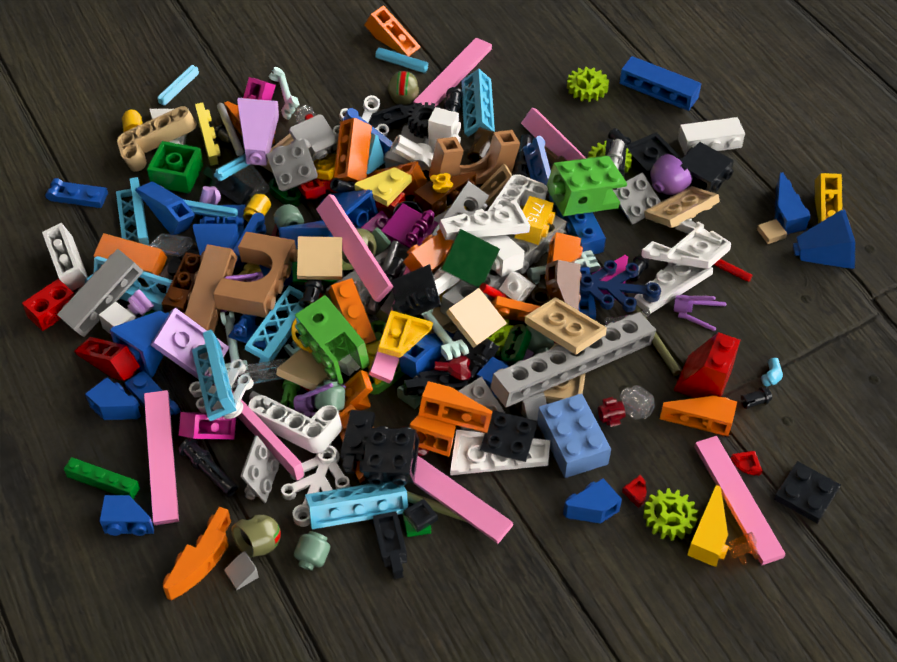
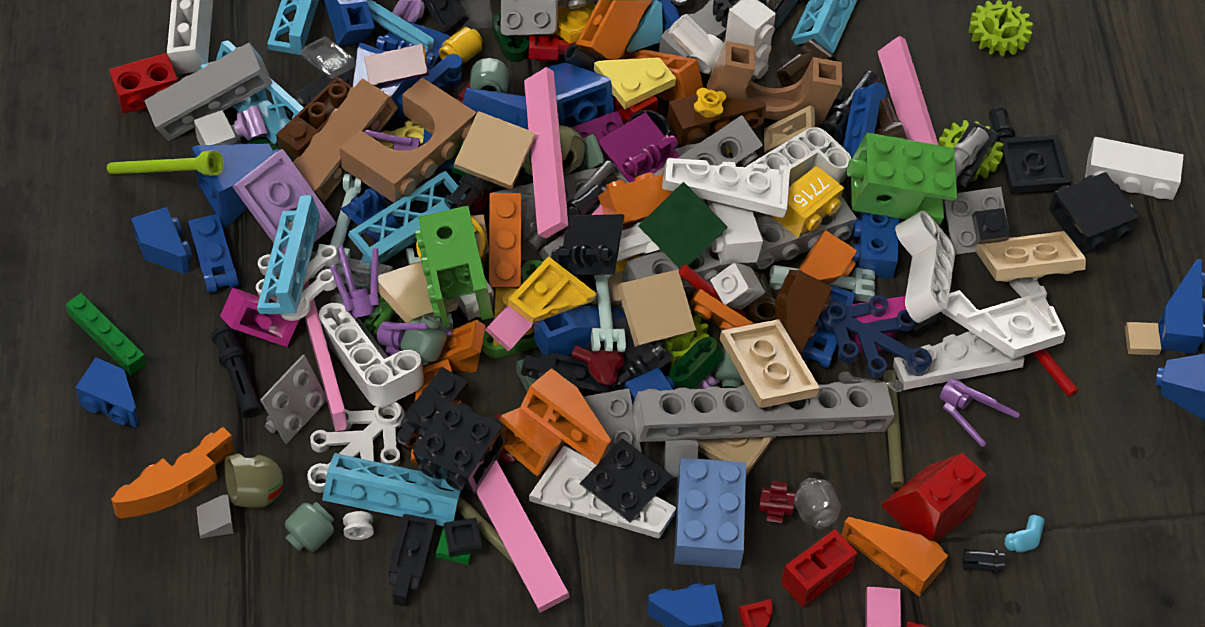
camera: 20 degrees right, 5 degrees up
red slope [74,337,140,381] -> none
orange brick [93,233,168,280] -> none
bright pink tile [144,390,179,526] -> none
blue brick [620,56,701,111] -> none
medium lavender cylinder [650,154,692,195] -> none
none -> lime piece [107,150,224,176]
none -> medium lavender plant [330,245,380,318]
none -> white bush [343,511,374,540]
none -> tile [364,44,430,87]
none -> red brick [781,529,857,608]
none -> white beam [895,211,955,323]
none -> black plate [972,208,1010,244]

